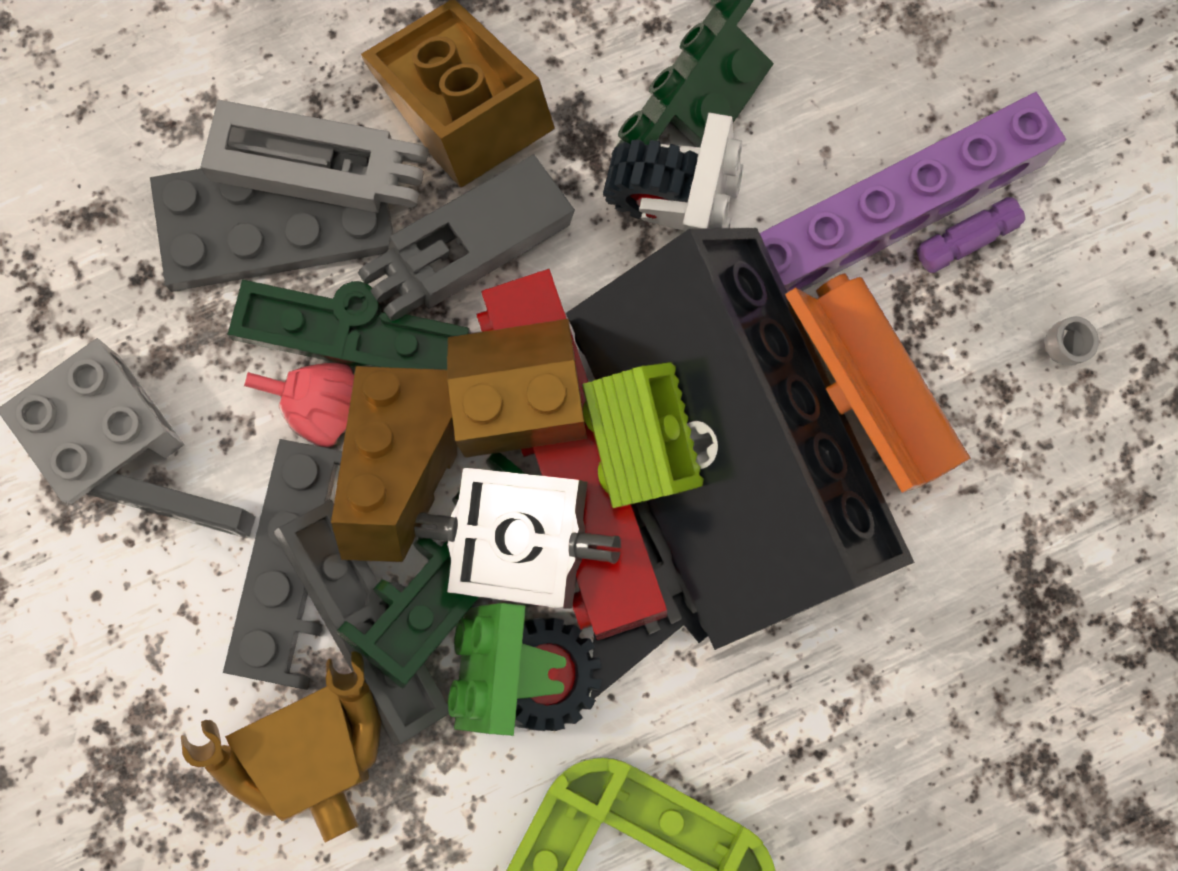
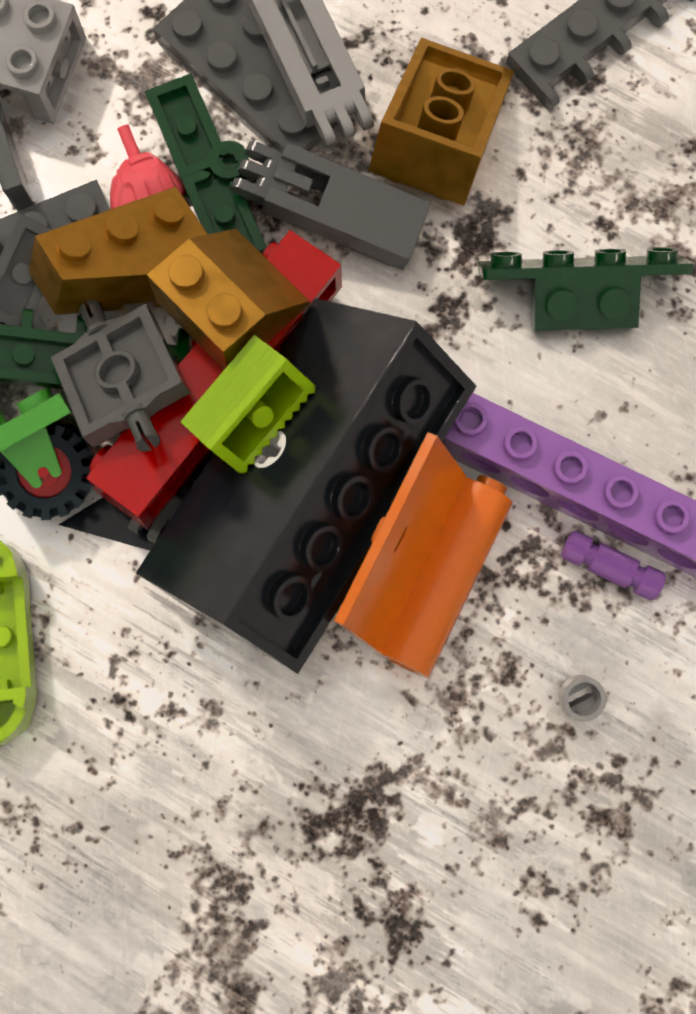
camera: 60 degrees right, 0 degrees up
plate [603,113,743,232] -> none

